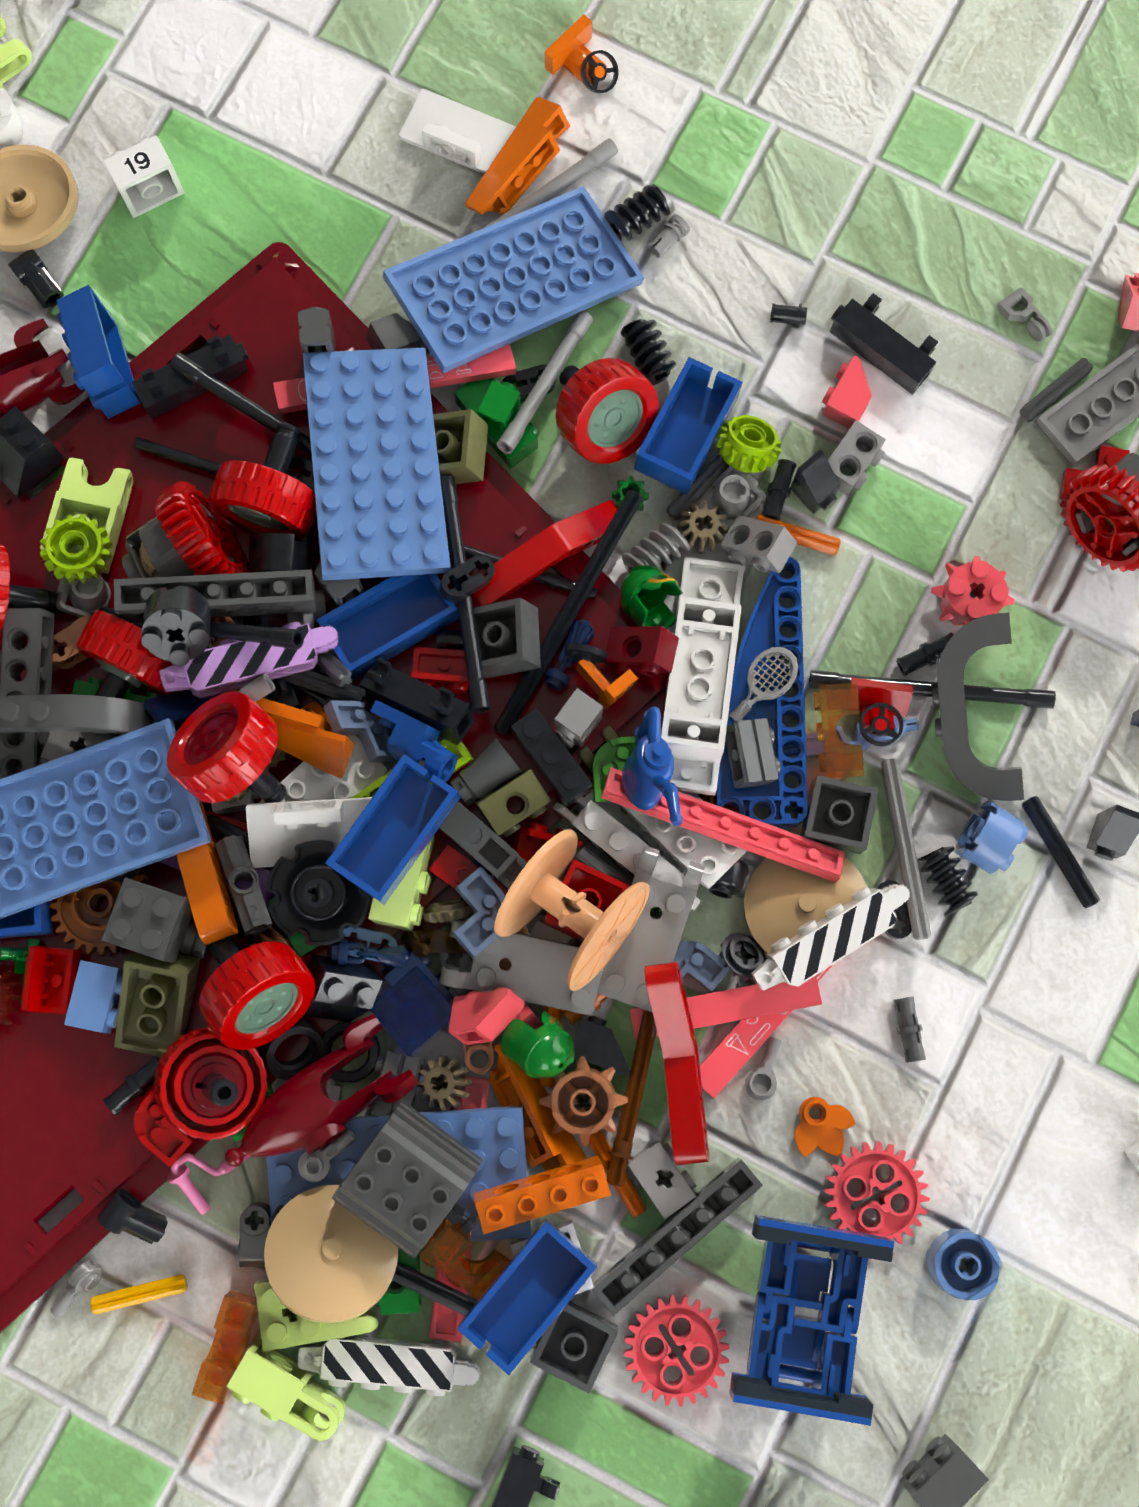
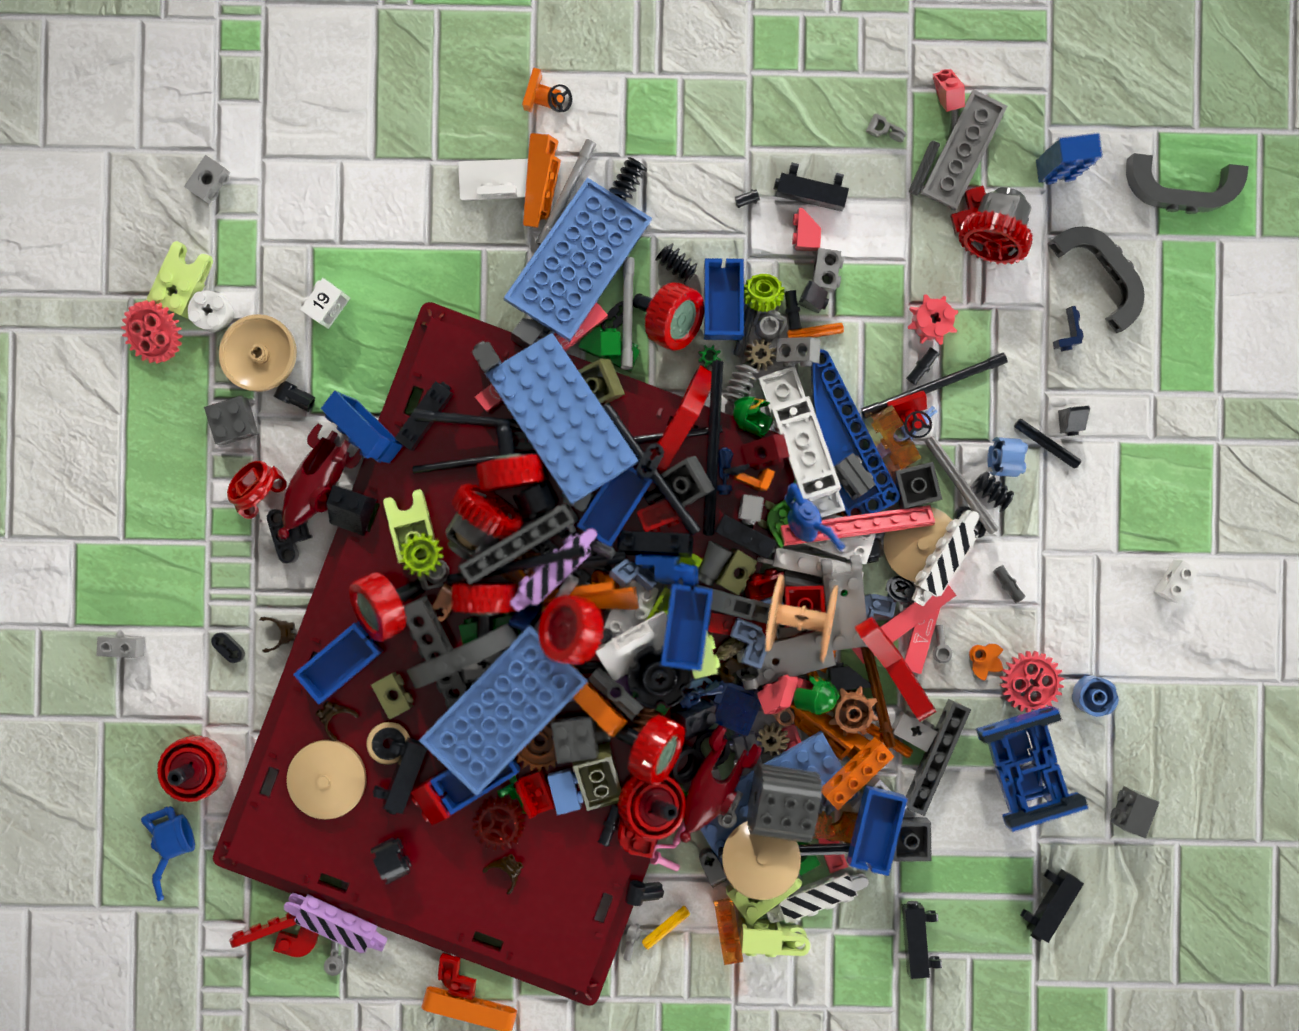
camera: 20 degrees left, 10 degrees up
black brick [141,586,211,666] -> none
coral gear [623,1294,730,1407] -> none
light grey pin [647,214,690,258] -> none
light grey piece [728,647,798,722] -> none
dark grey arch [932,612,1024,801] -> none

